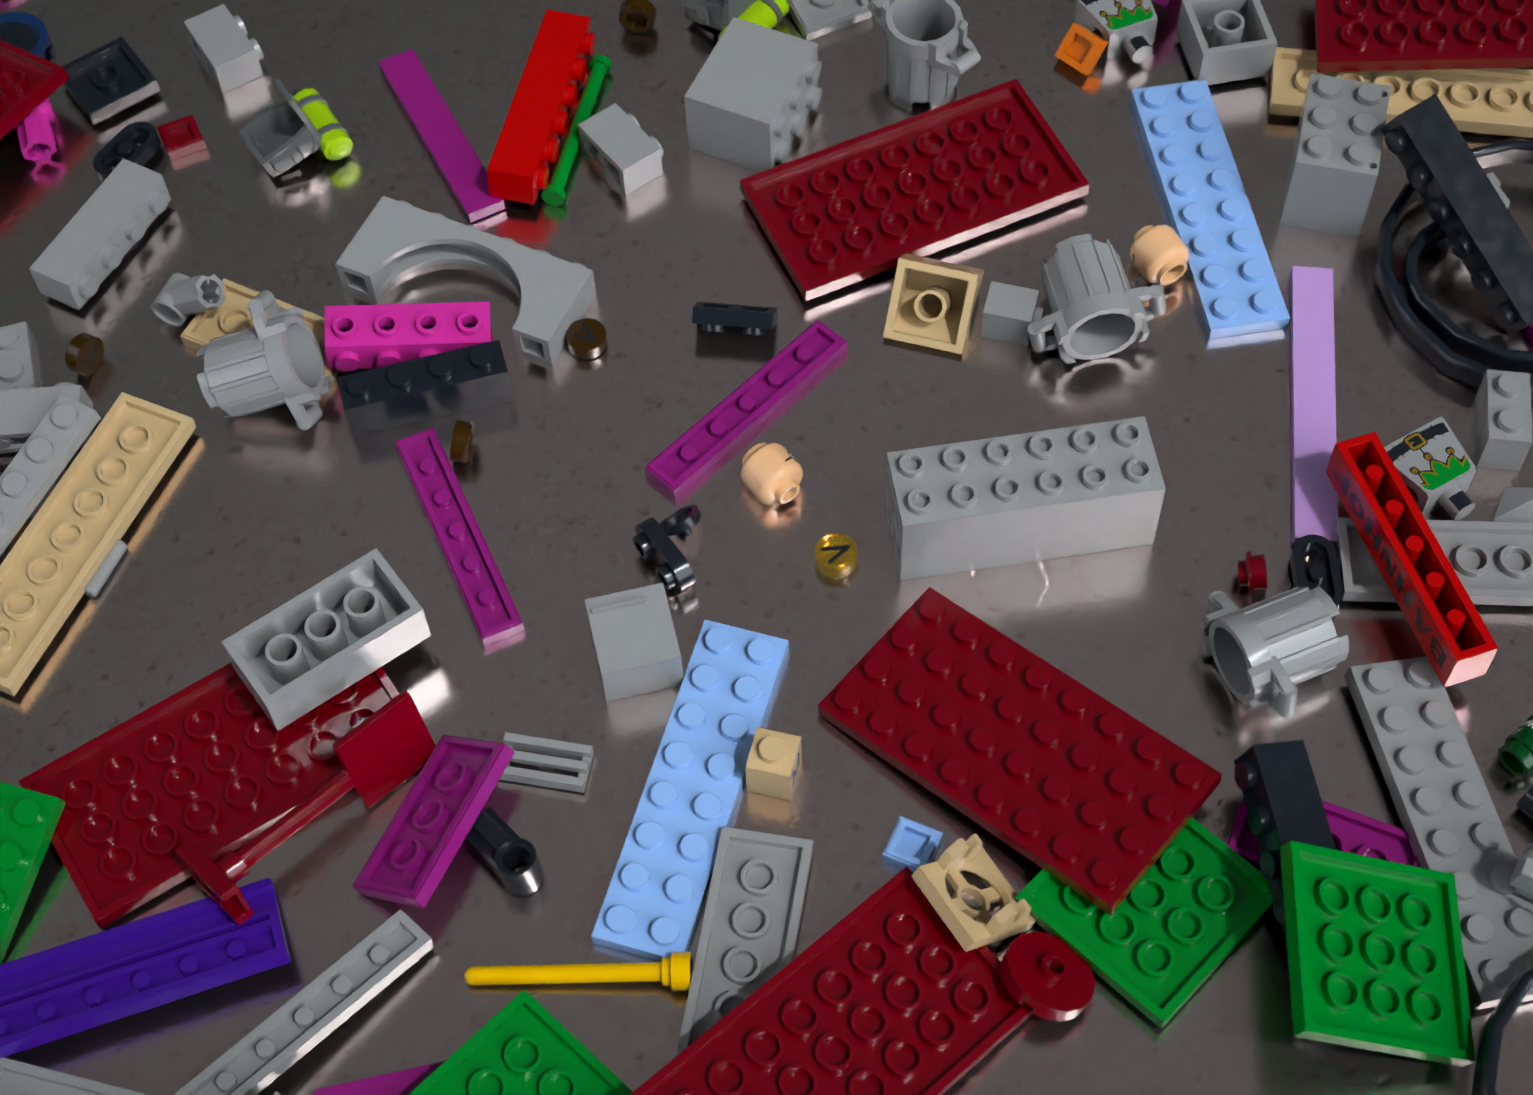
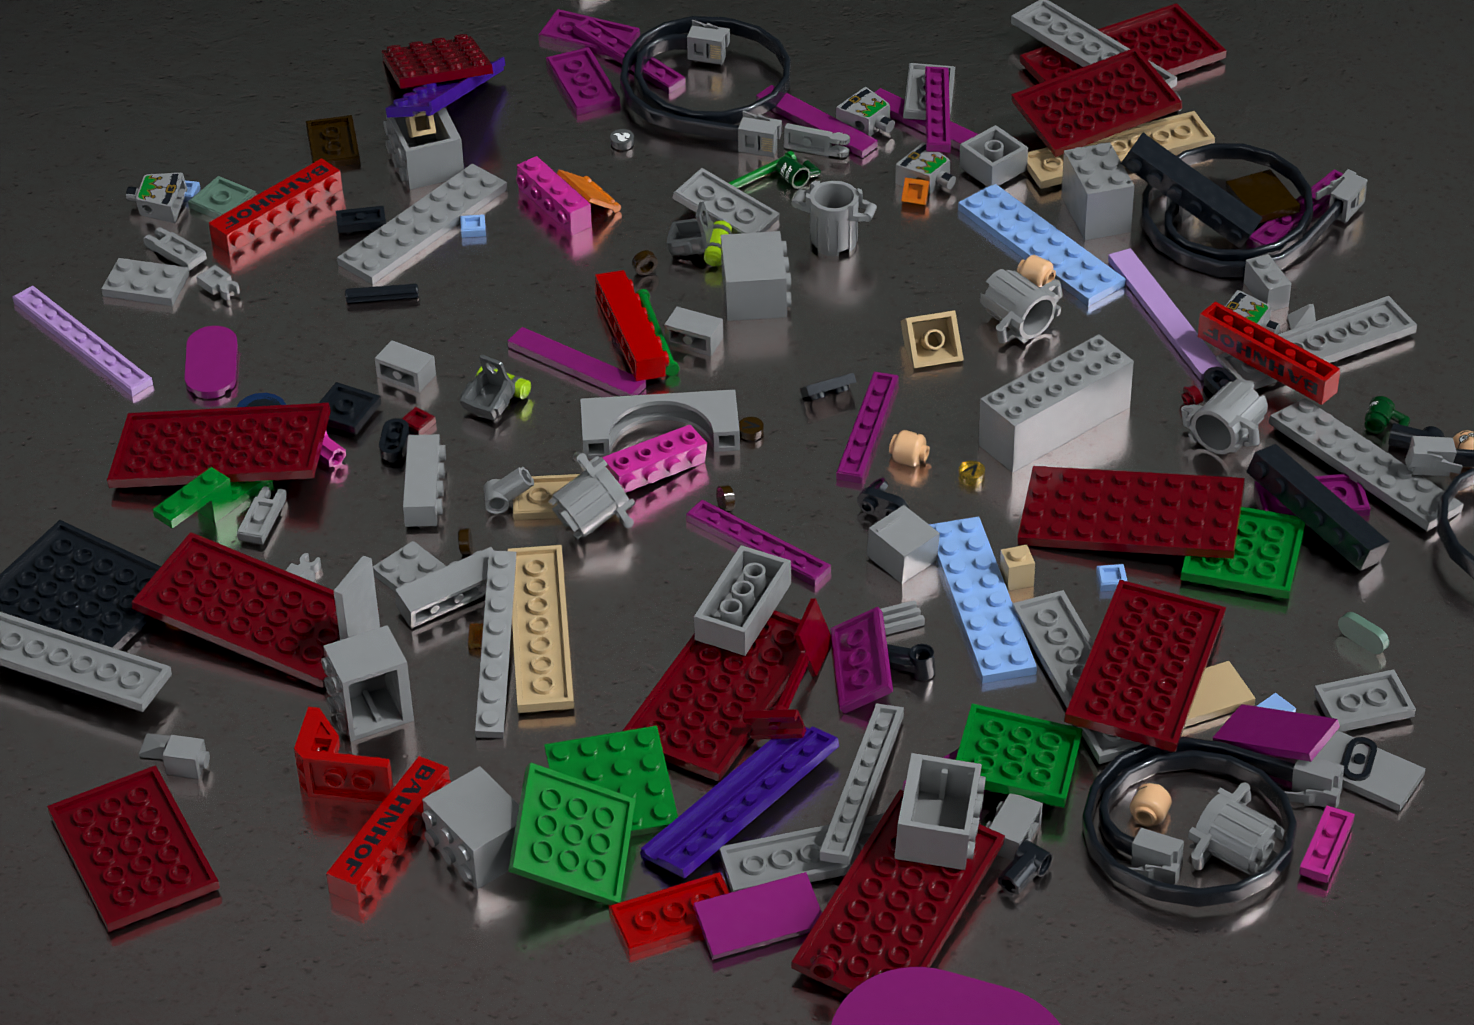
camera: 30 degrees left, 15 degrees down
light grey piece [84,540,127,597] -> none
black brick [337,340,514,438] -> none
yellow piece [464,952,693,991] -> none
dark red plate [740,78,1090,301] -> none
tan piece [912,834,1036,952] -> none
light grey brick [981,281,1044,346] -> none
dark red plate [1000,931,1095,1022] -> none
green plate [1280,841,1476,1067] -> none

